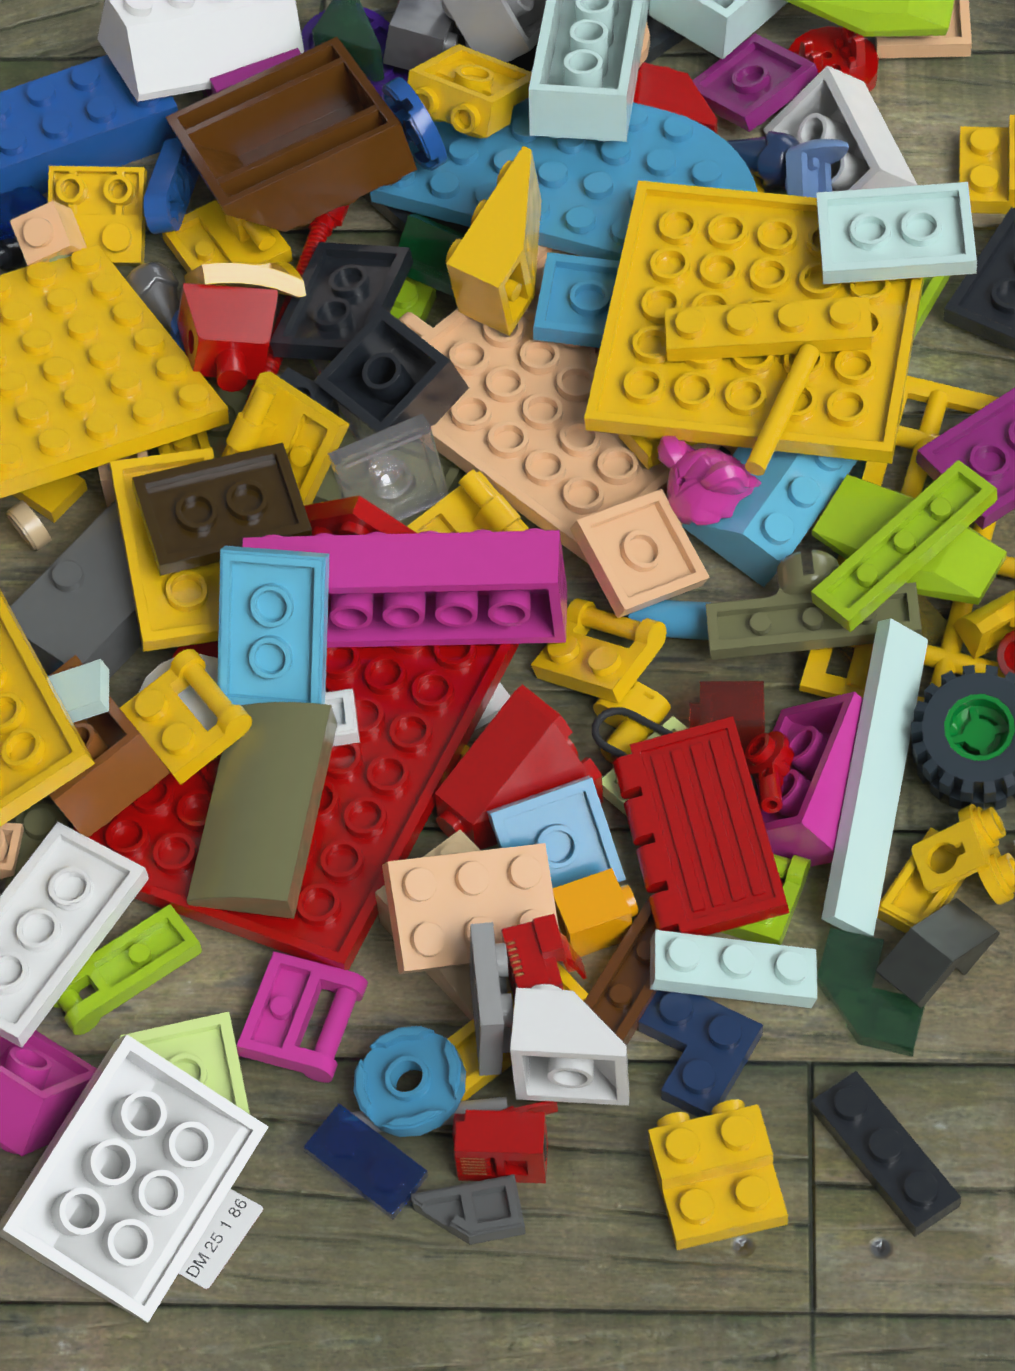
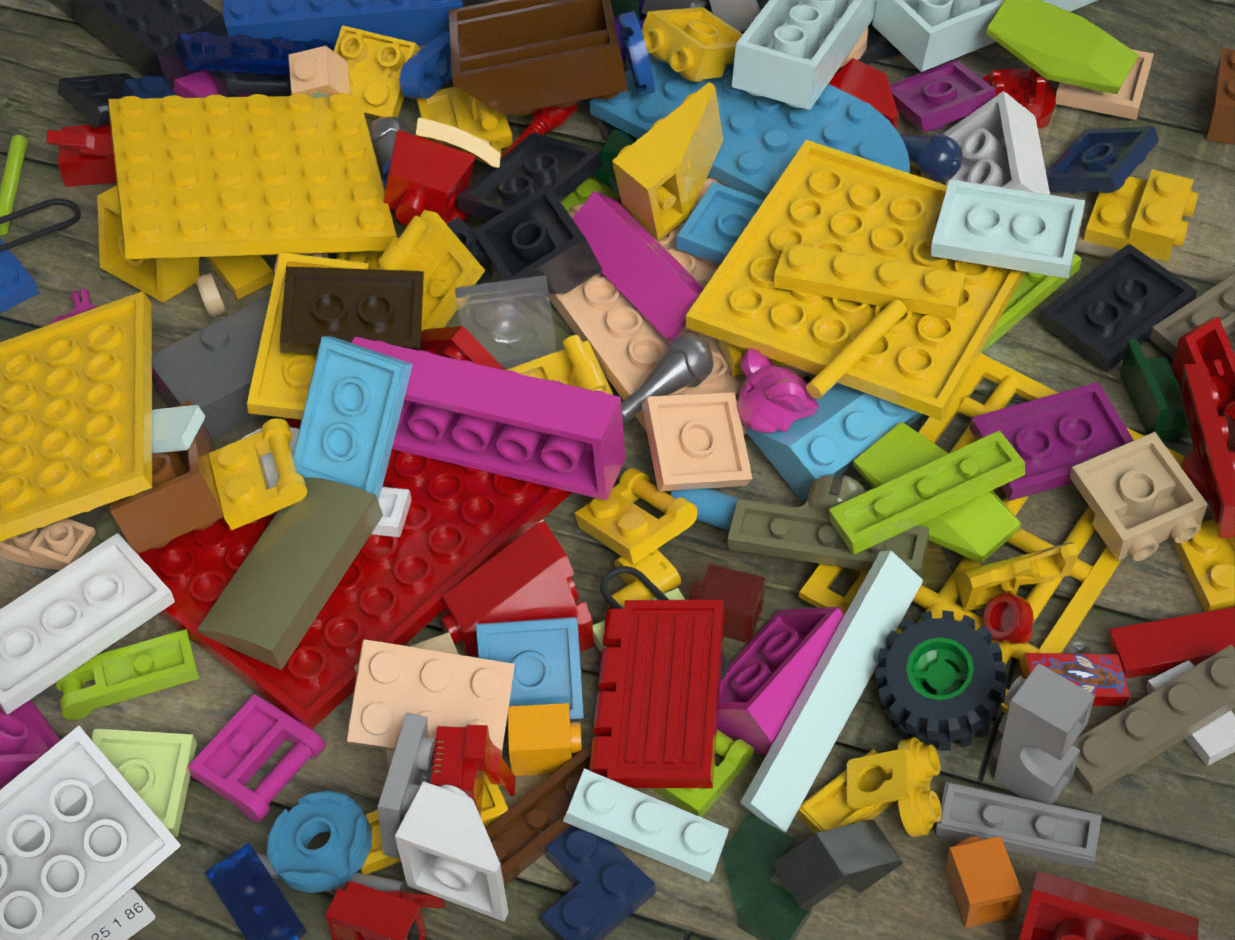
camera: 15 degrees right, 5 degrees down
red plate [745,731,794,813] -> none
medium blue plate [785,139,849,198] -> none
none -> dark pink panel [573,191,704,340]
none -> flat silver piece [621,334,714,423]
none -> dark blue plate [1046,126,1159,194]

